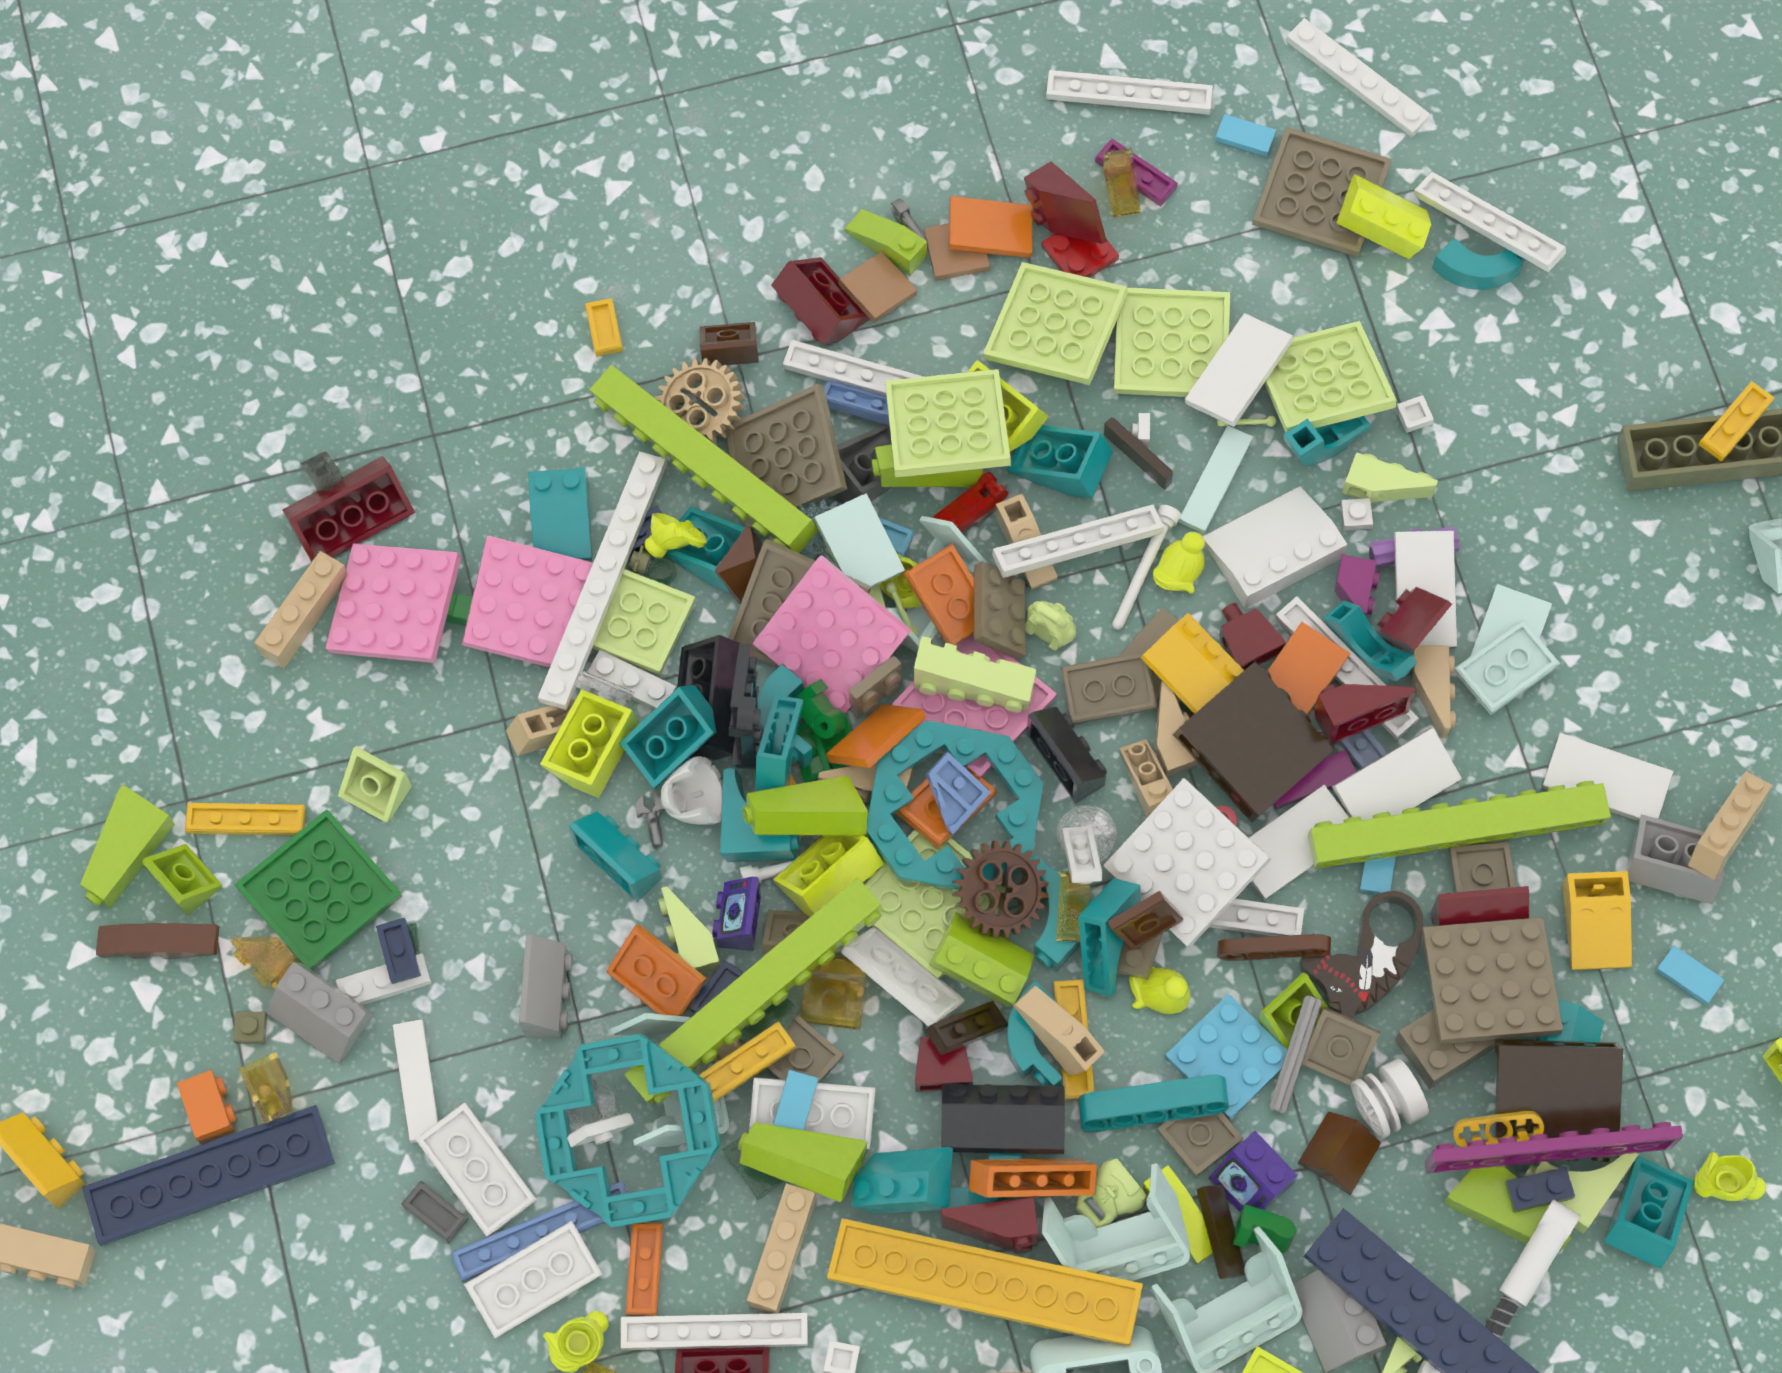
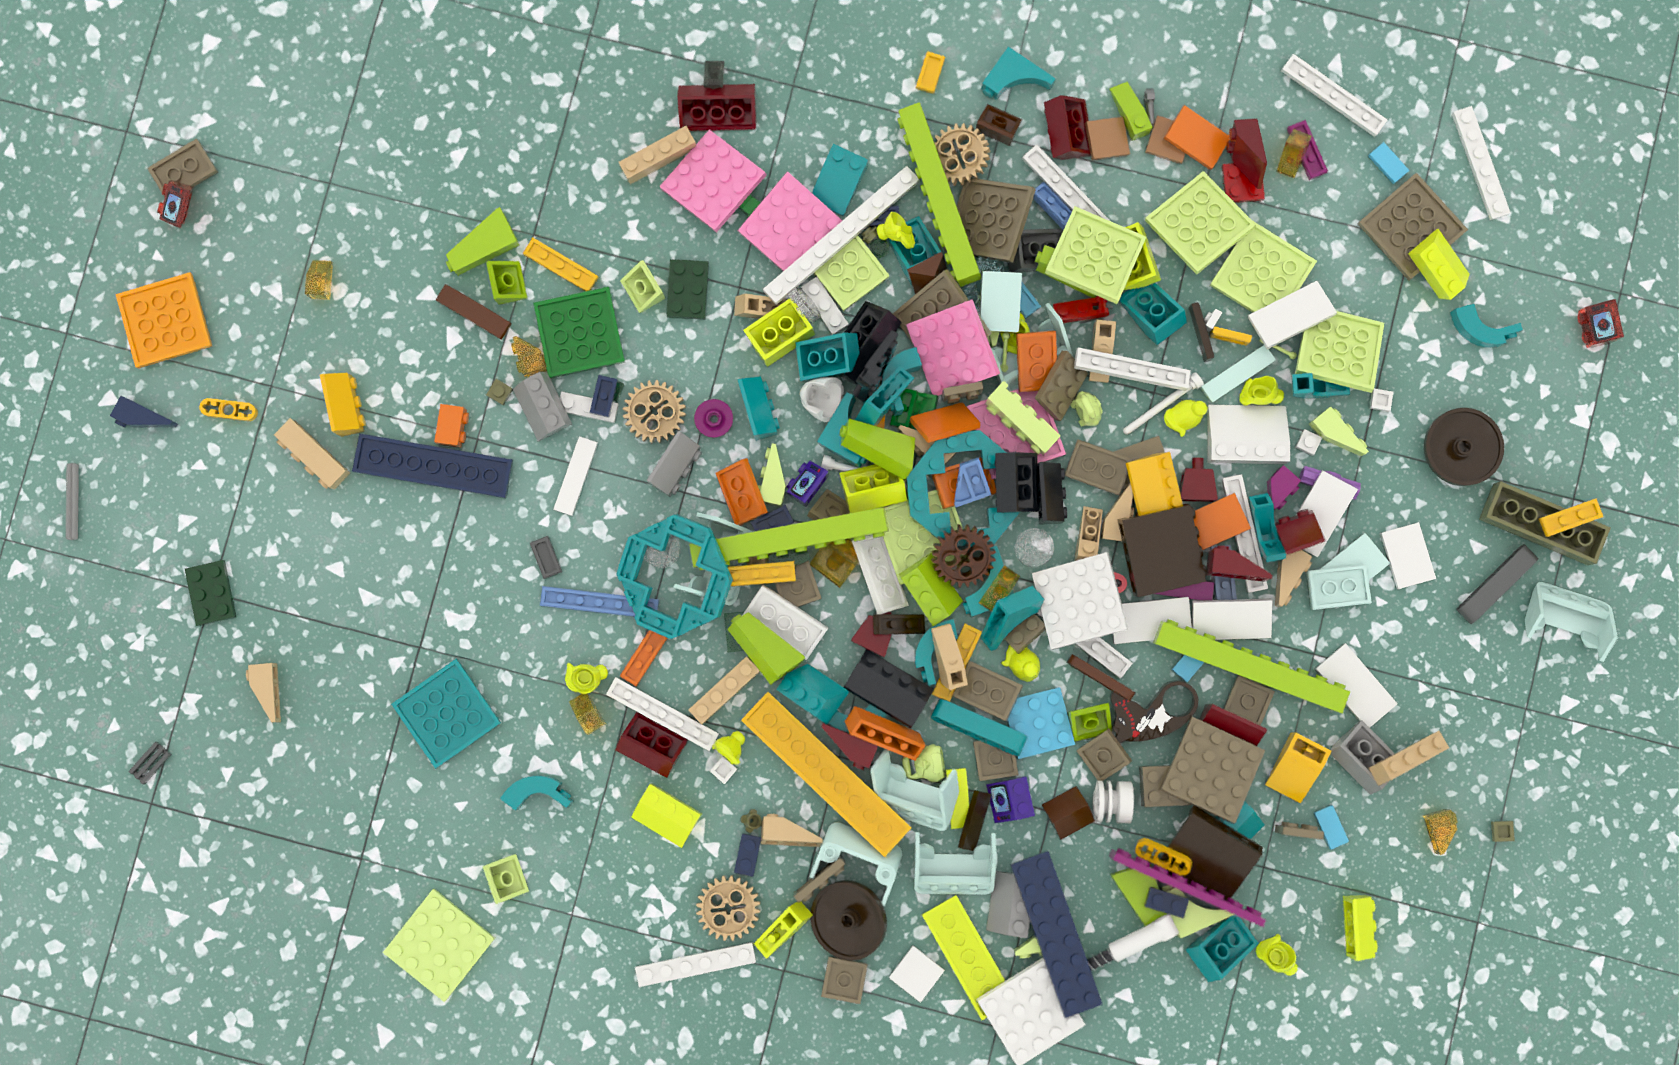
camera: 30 degrees right, 15 degrees up
clear yellow slope [238,1052,293,1124] -> none
white tile [415,1103,537,1237] -> none
white tile [464,1221,603,1338] -> none
white plate [567,1113,634,1147] -> none
flat silver bar [635,792,666,848] -> none
medium azure tile [773,1070,818,1130] -> none
green leg [795,679,846,739] -> none
white plate [1062,826,1102,884] -> none
reddish brown tile [1108,891,1184,950] -> none
green leg [1233,1204,1297,1253] -> none
light grey axle [1269,996,1322,1113] -> none
white plate [1415,172,1566,272] -> none
none -> tan gear [623,380,686,444]
none -> dark green plate [666,259,709,320]
none -> magenta dish [694,399,733,438]
none -> neon yellow hair [712,731,745,765]
none -> dark tan plate [953,661,1023,722]
none -> teal arch [981,46,1056,100]
none -> black slope [995,452,1039,513]
none -> yellow tile [1209,326,1252,346]
none -> neon yellow hair [1239,376,1284,406]
none -> dark tan plate [1275,821,1324,840]
none -> white tile [1380,522,1436,589]
none -> dark brown dish [1424,408,1504,486]
none -> dark grey beam [1456,544,1539,624]
none -> clear red slope [1578,299,1624,348]

